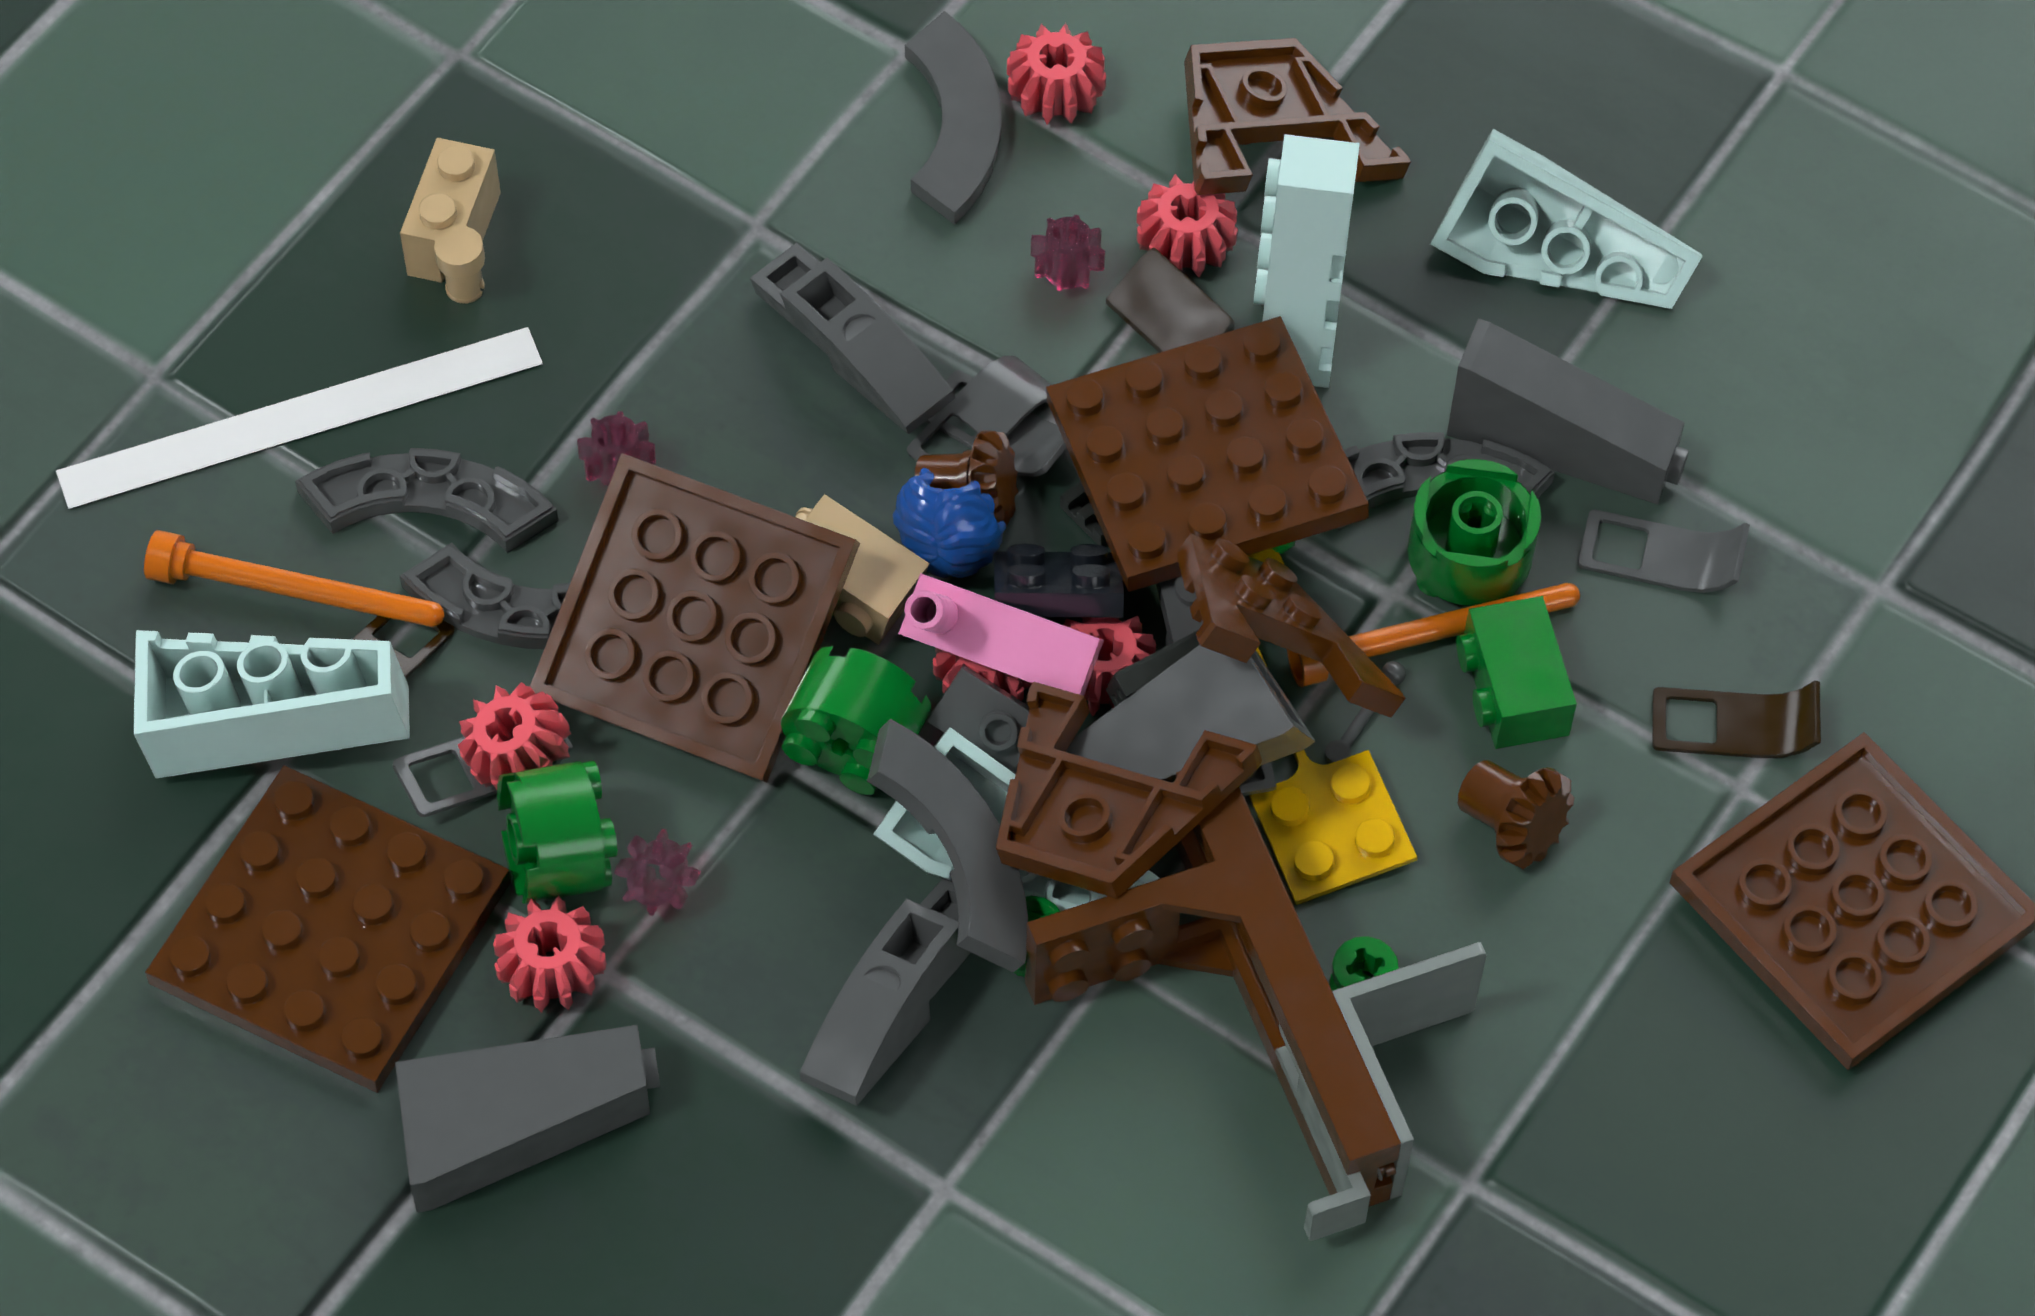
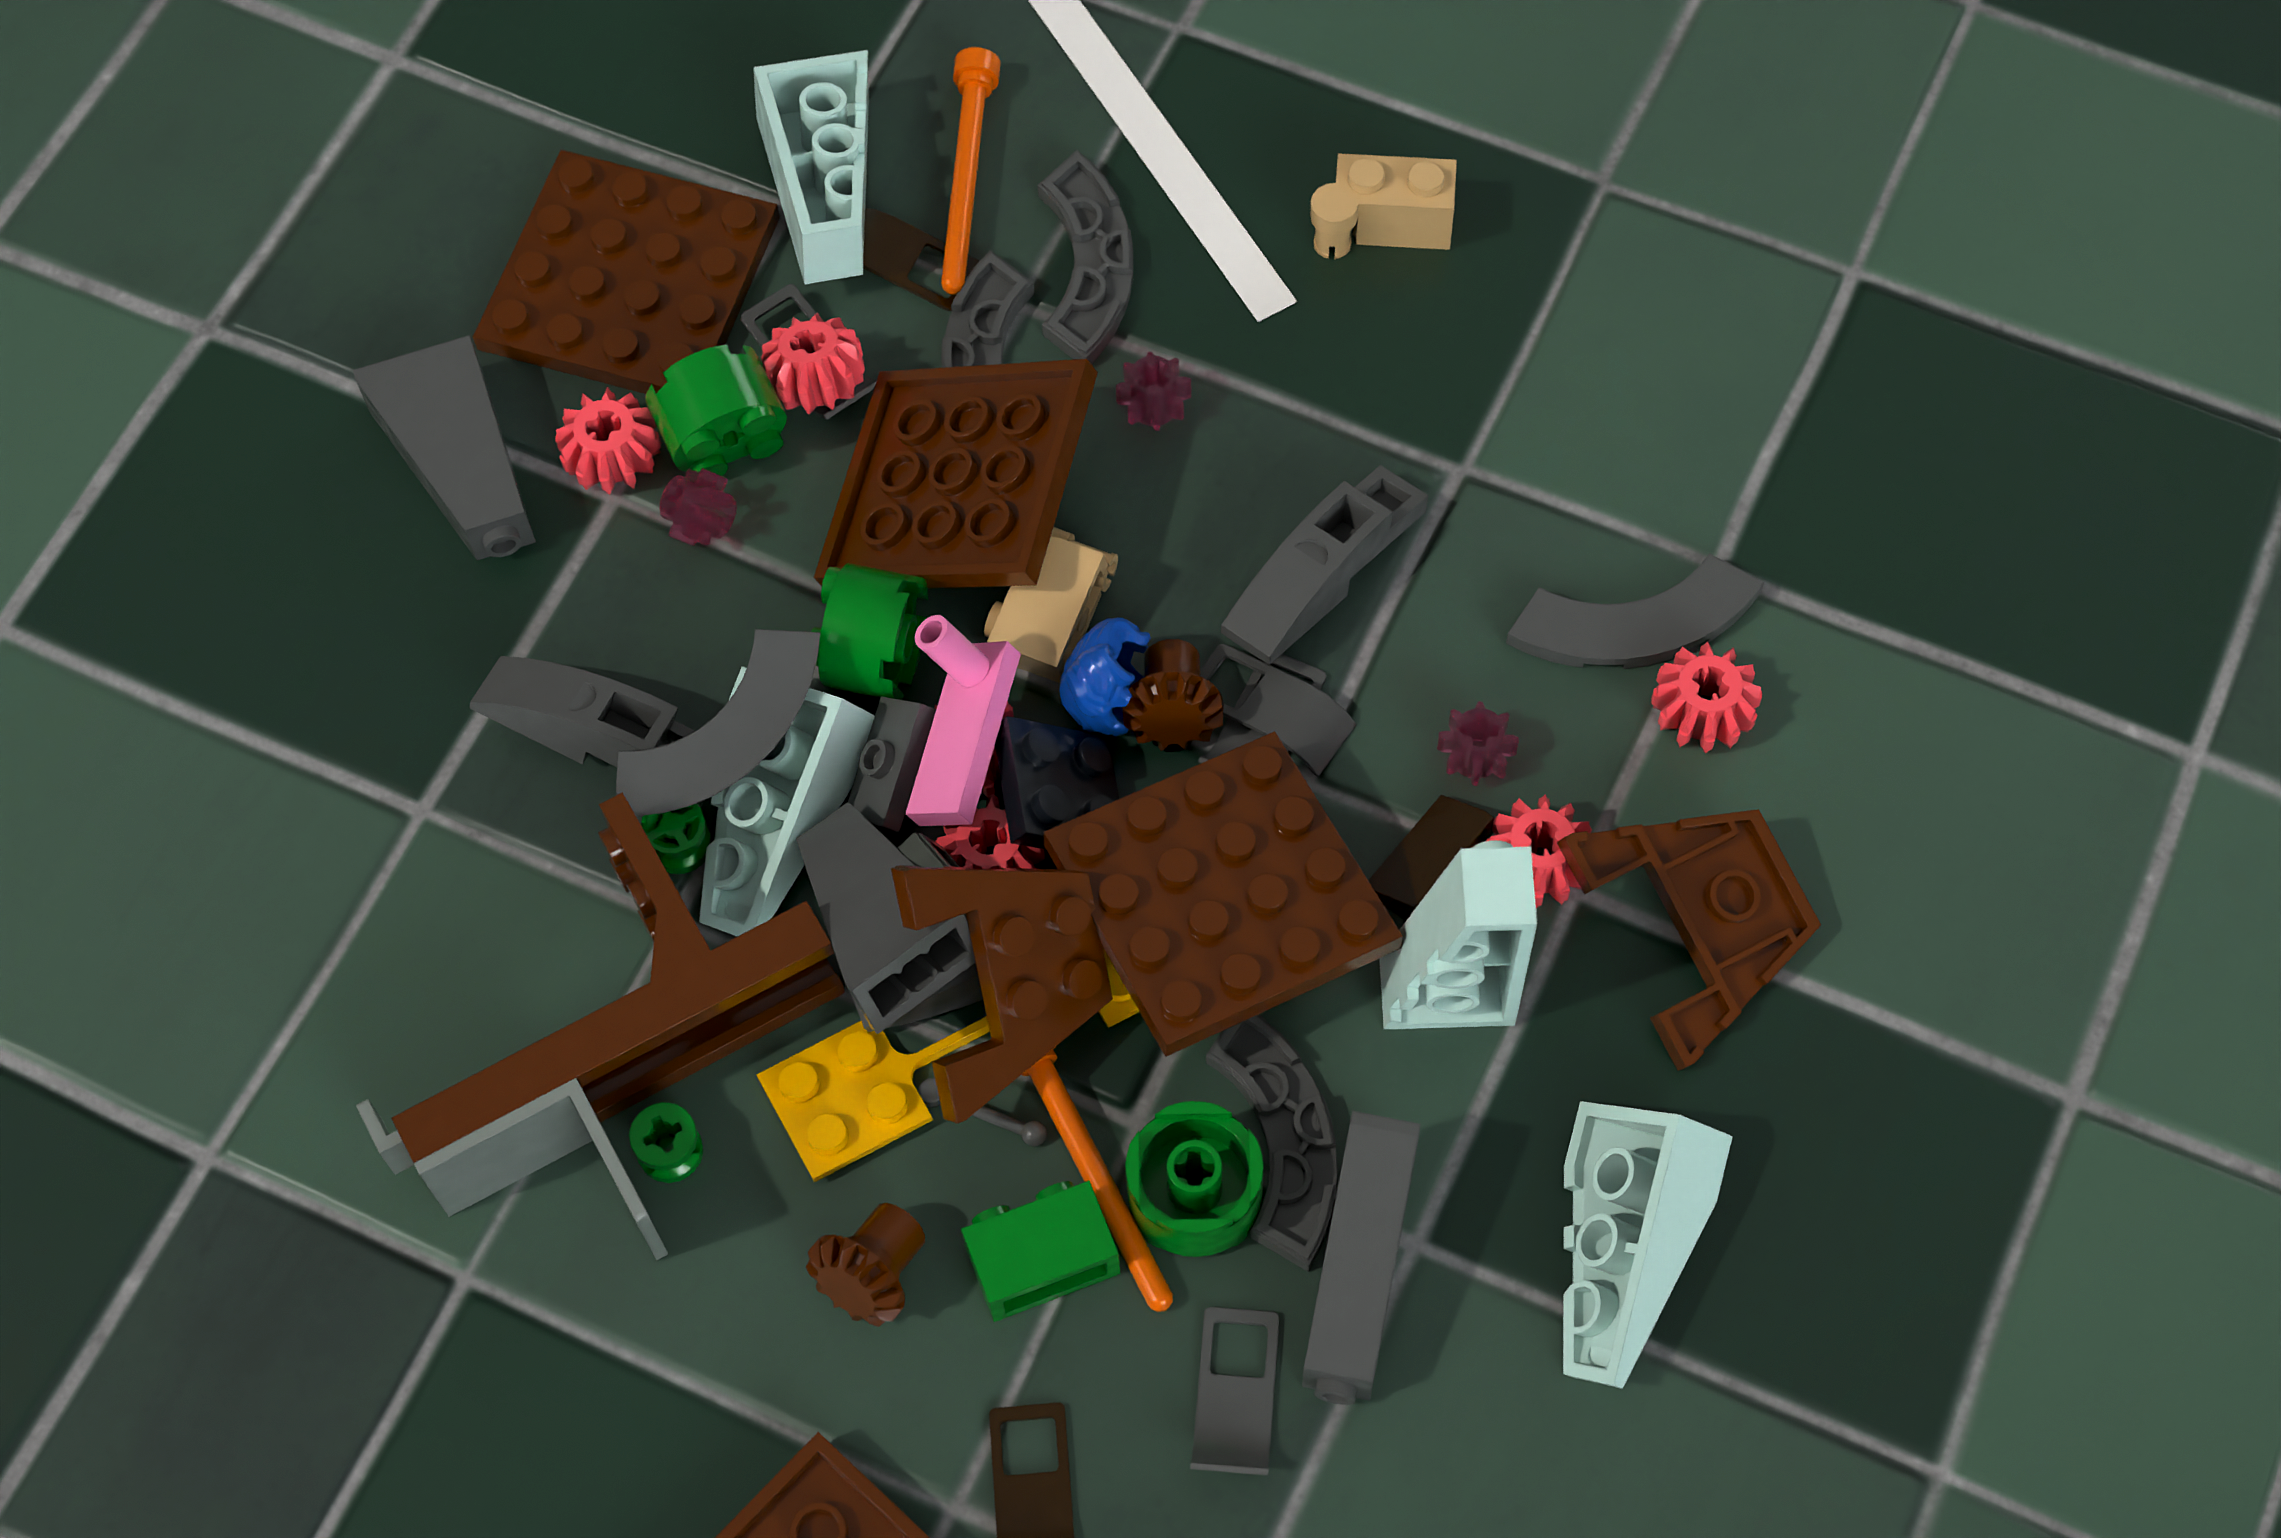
camera: 85 degrees right, 5 degrees up
reddish brown wing [996,682,1262,899] -> none

